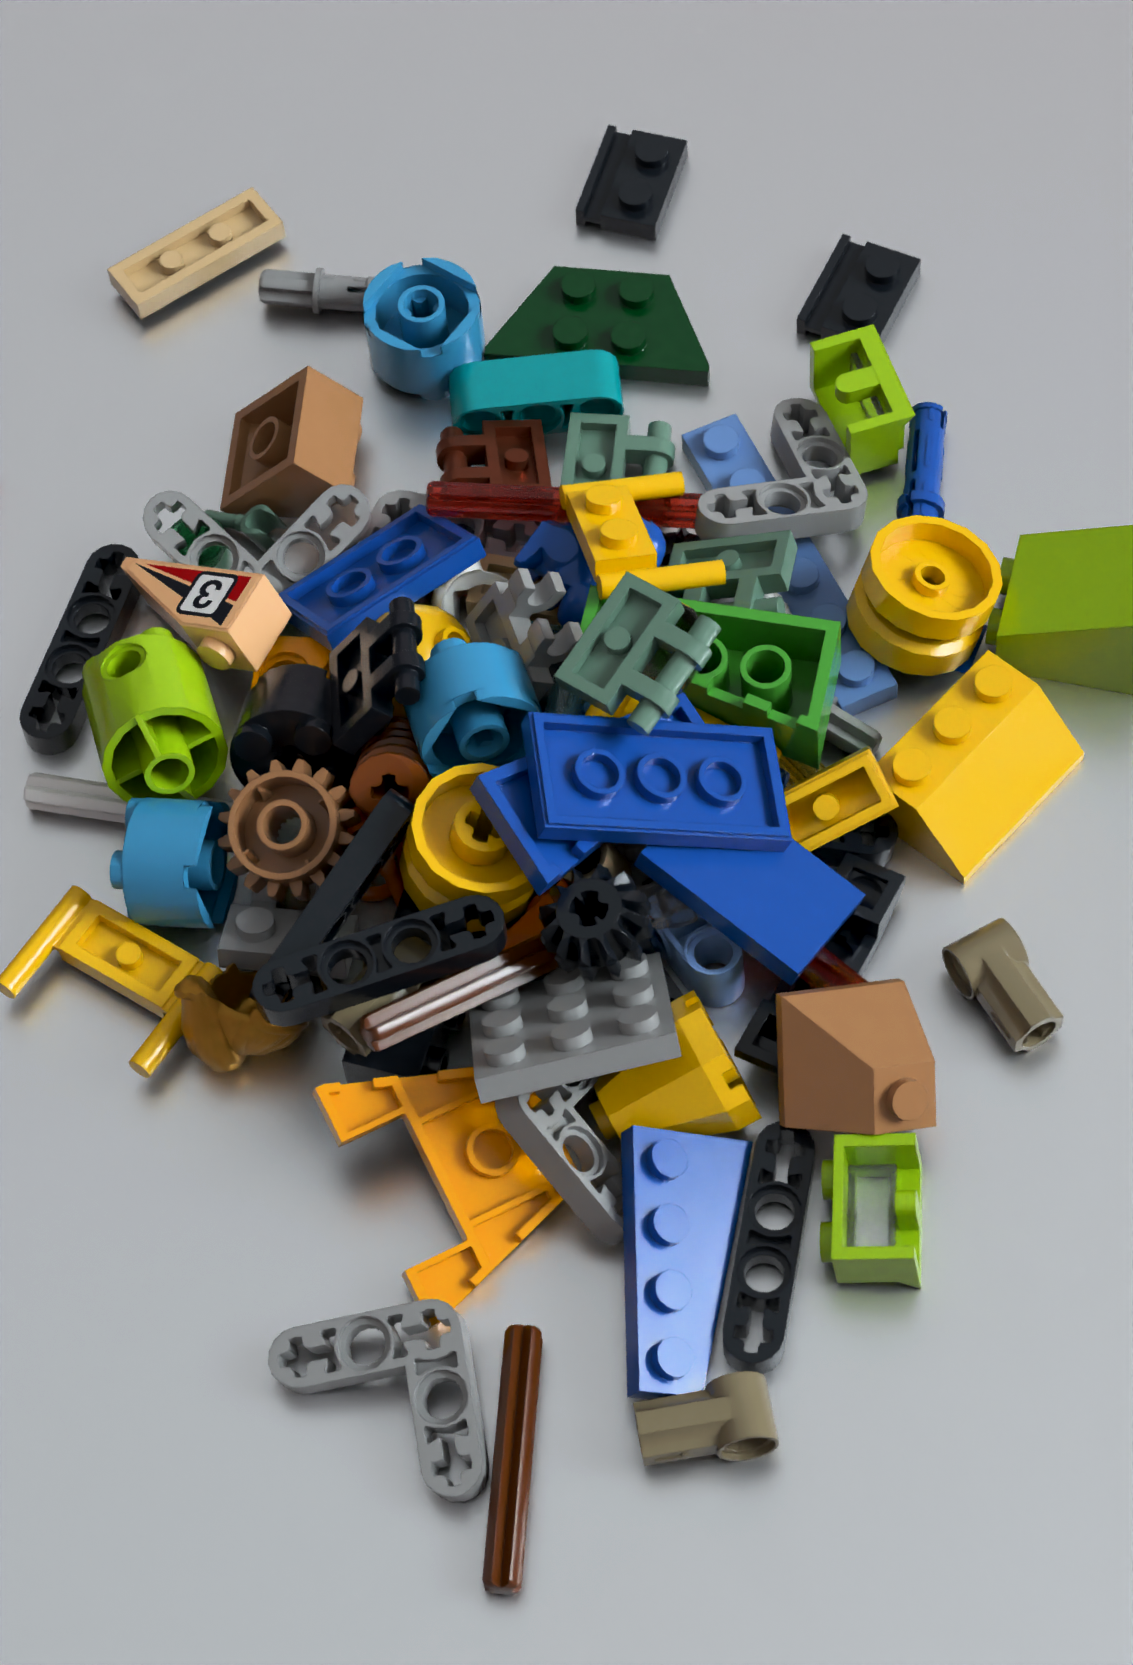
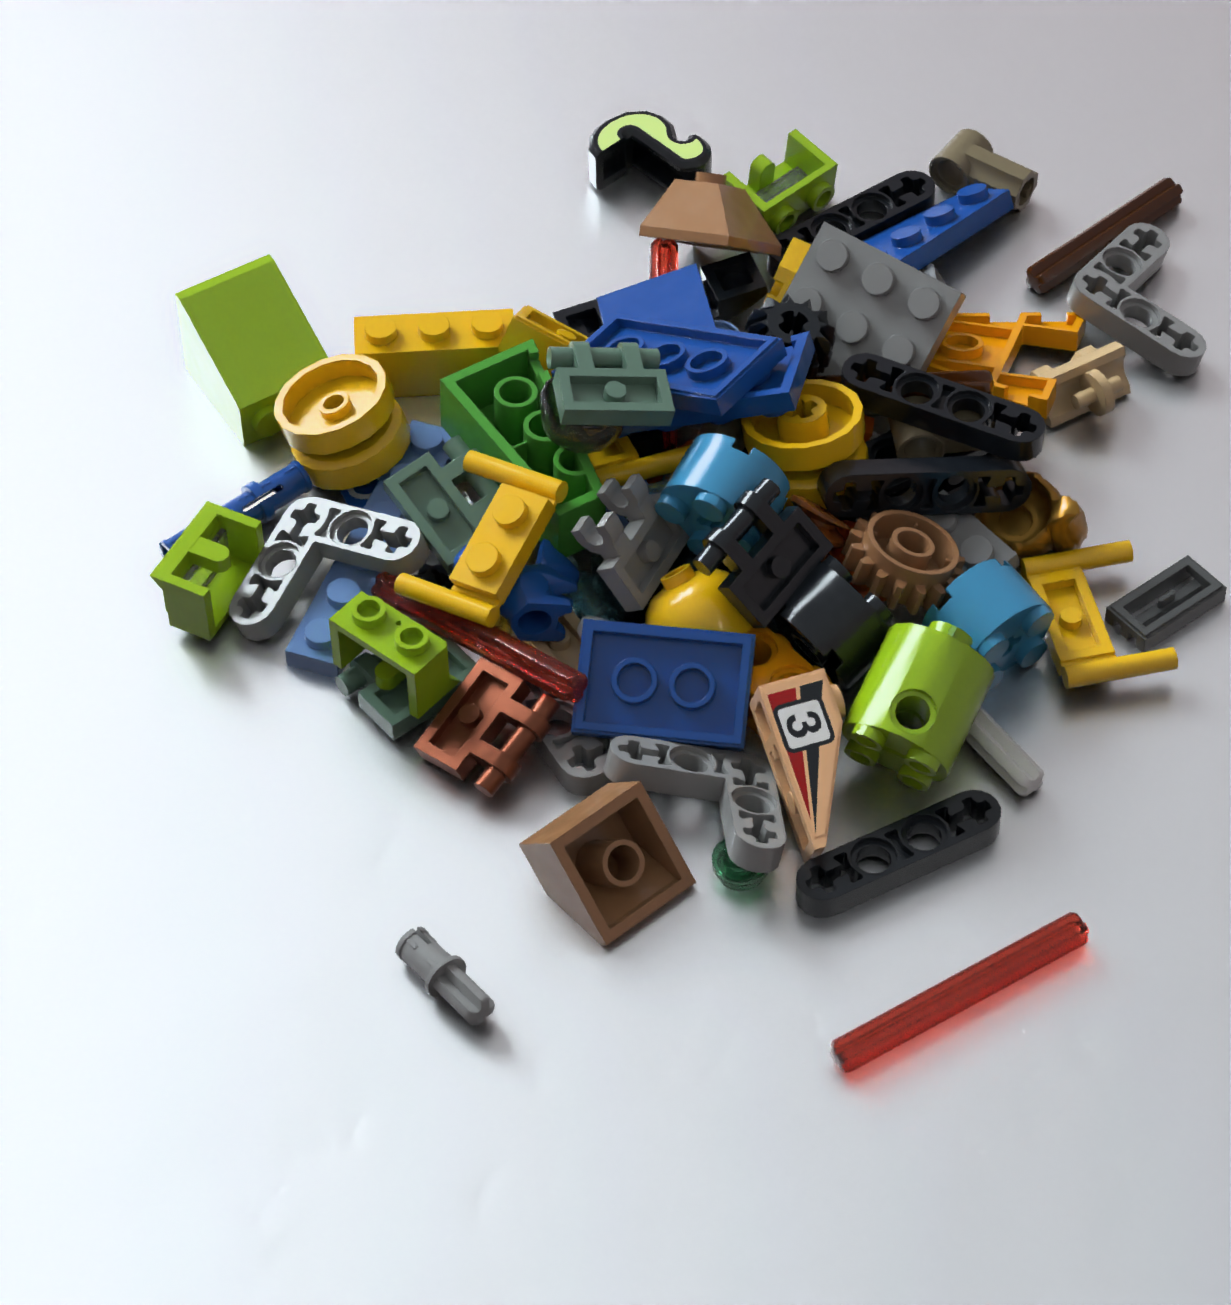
camera: 140 degrees left, 10 degrees down
tan plate [107,187,286,319] -> none
sand green hand [205,504,288,552] -> none
dark azure brick [363,258,486,401] -> none
teal beam [448,350,624,435] -> none
dark green wing [484,266,710,386] -> none
black plate [575,125,688,241] -> none
black plate [797,234,921,343] -> none
dark tan piece [942,918,1064,1052] -> none
none -> lime window [329,591,460,719]
none -> black animal [588,111,712,190]
none -> tan hips [1029,341,1131,428]
none -> dark grey tile [1105,555,1227,652]

